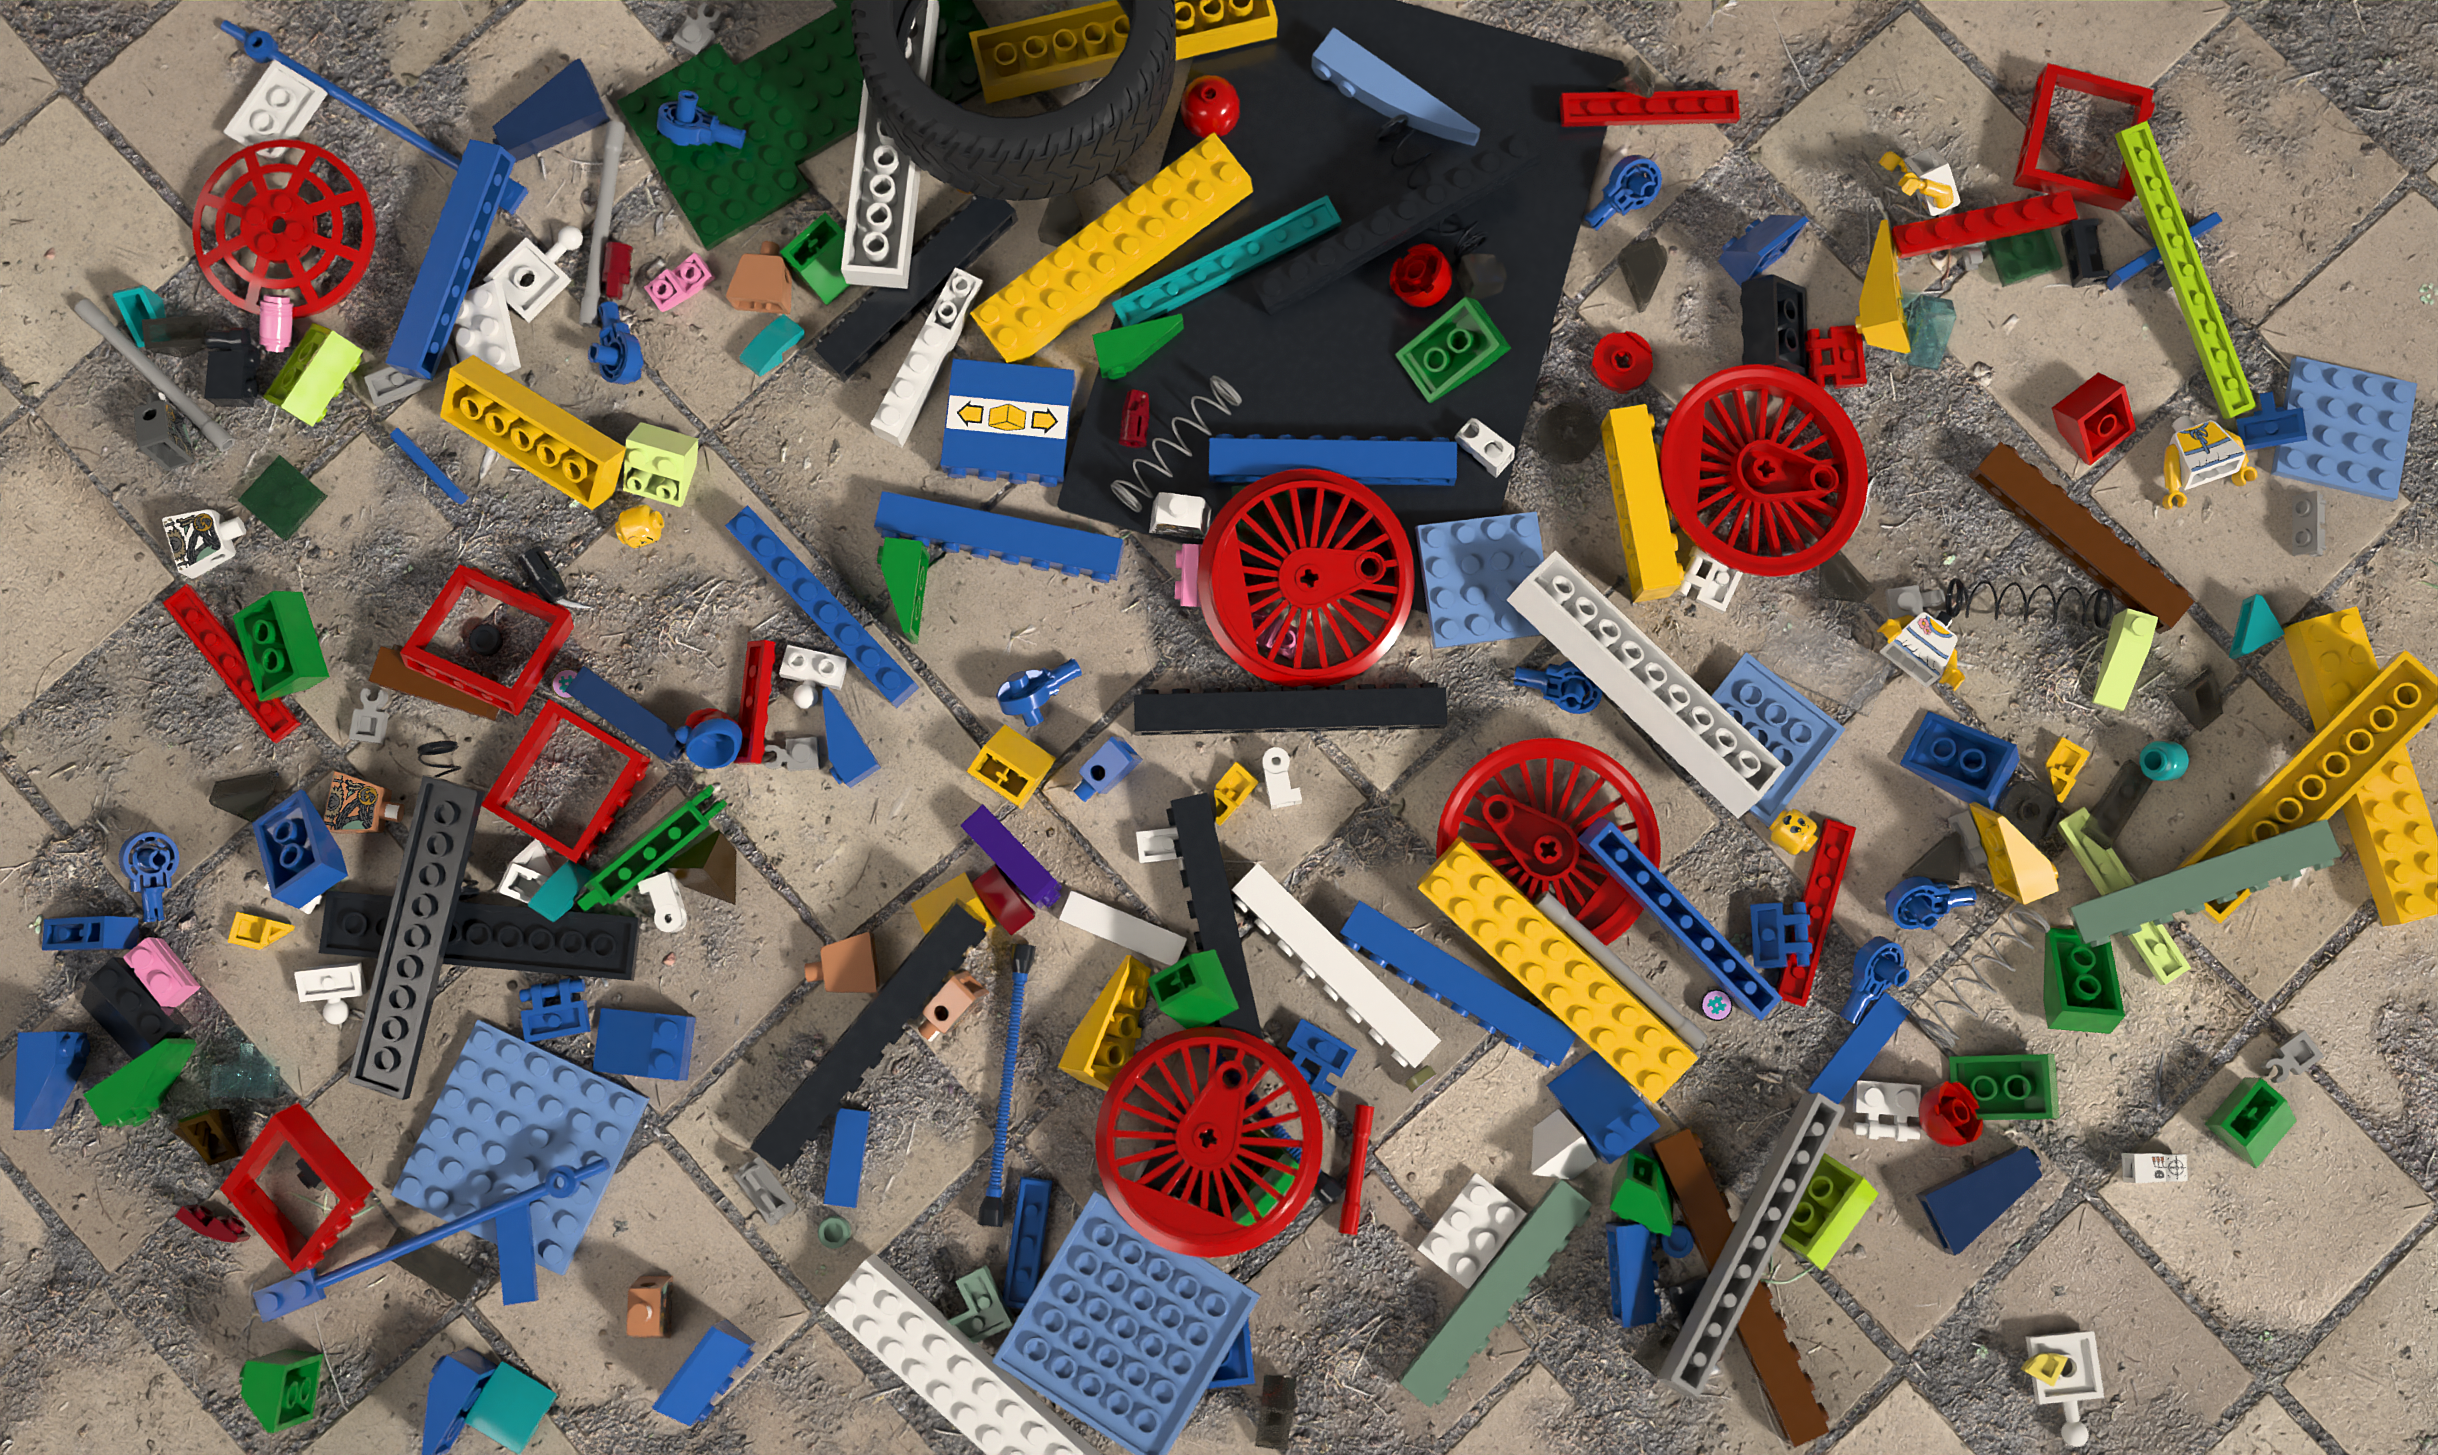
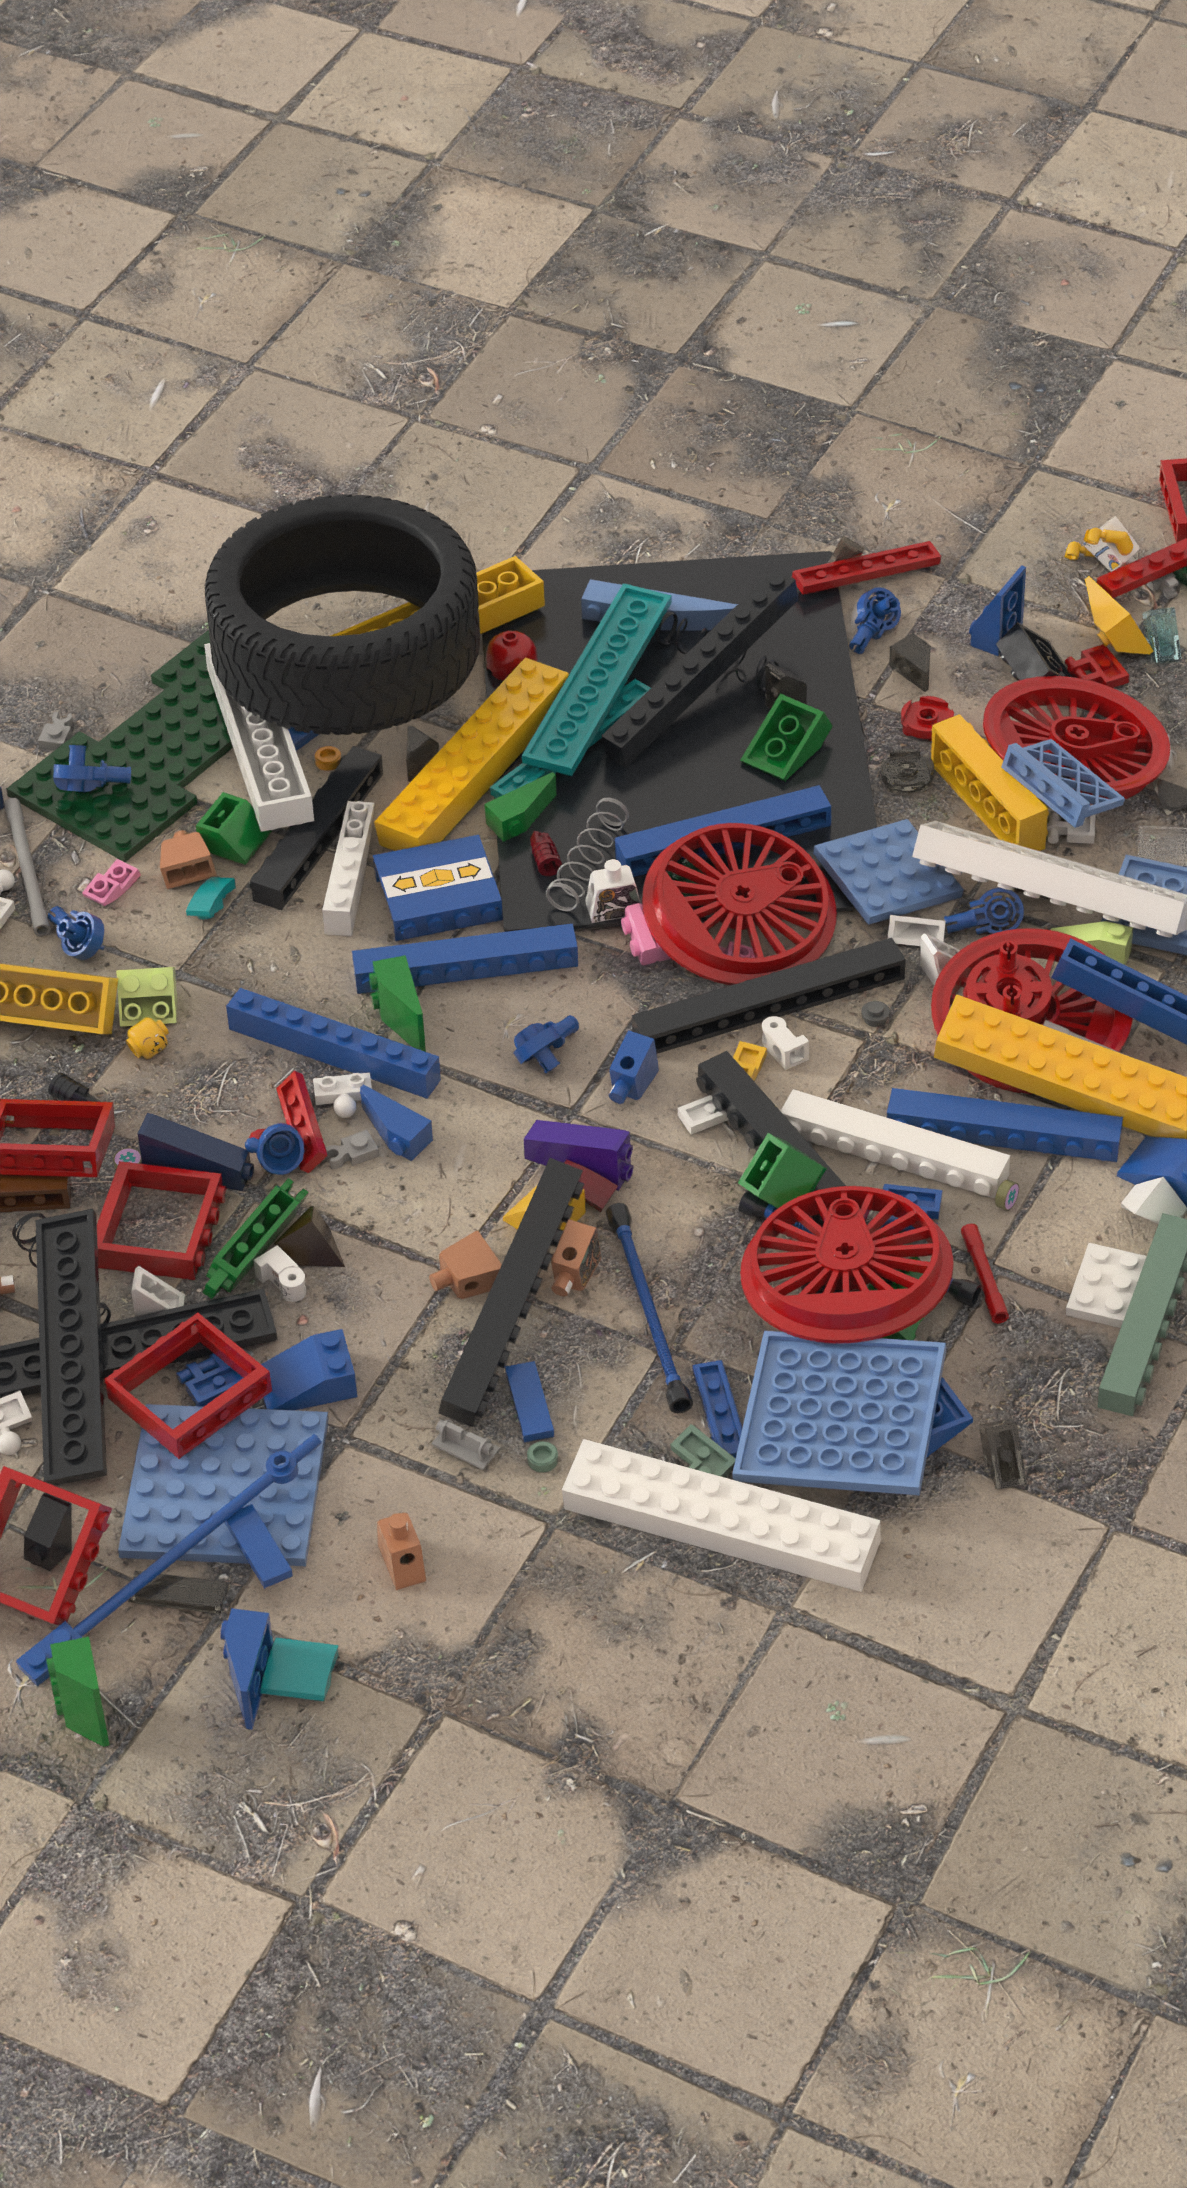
camera: 20 degrees left, 35 degrees down
teal slope [528,859,592,922] -> none
dark red hinge [602,242,633,300] -> none
blue slope [651,1319,756,1427] -> none
yellow slope [966,724,1056,810] -> none
yellow wedge [1058,955,1151,1092] -> none
white tile [1059,891,1187,966] -> none
red cylinder [1390,244,1452,307] -> none
white leg [1454,418,1515,478] -> none
none -> red window [105,1313,272,1459]
none -> teal plate [522,583,672,776]
none -> dark grey plate [861,1001,890,1027]
none -> white slope [888,915,946,946]
none -> white slope [920,933,960,986]
none -> red piece [966,940,1052,1023]
none -> medium blue fence [1001,739,1125,828]
none -> yellowish green slope [1050,921,1133,965]

